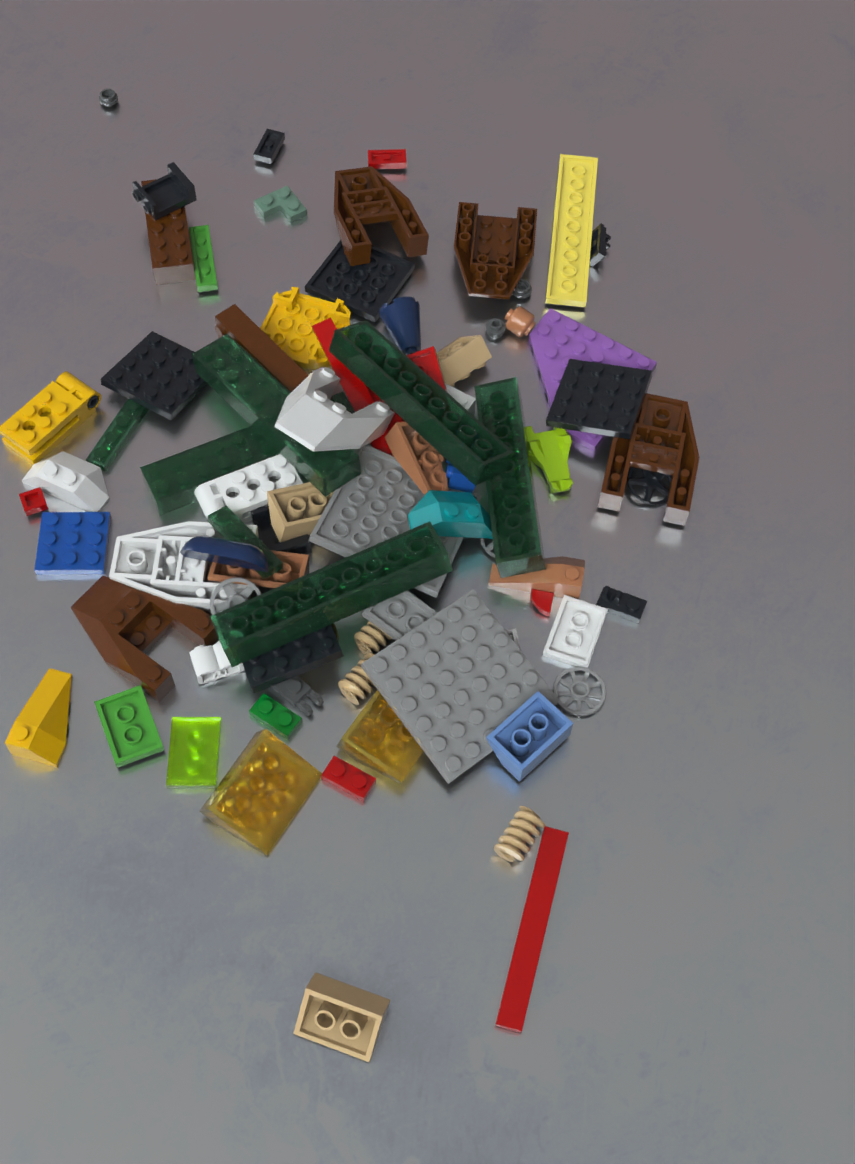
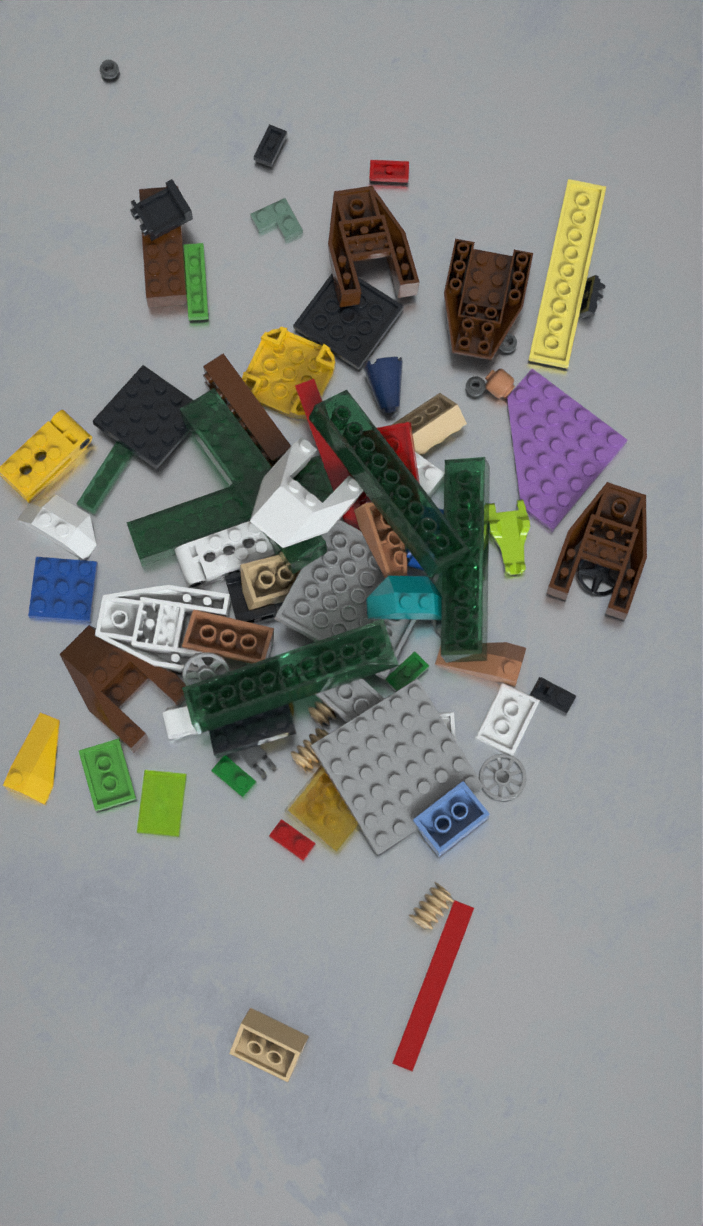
camera: 10 degrees right, 15 degrees up
red plate [19,487,48,516] -> none
dark blue brick [180,536,269,572] -> none
clear yellow slope [199,729,322,855] -> none
clear green plate [208,505,283,579] -> none
red tile [531,589,554,616] -> none
black plate [546,359,652,440] -> none
none -> green plate [385,651,429,692]

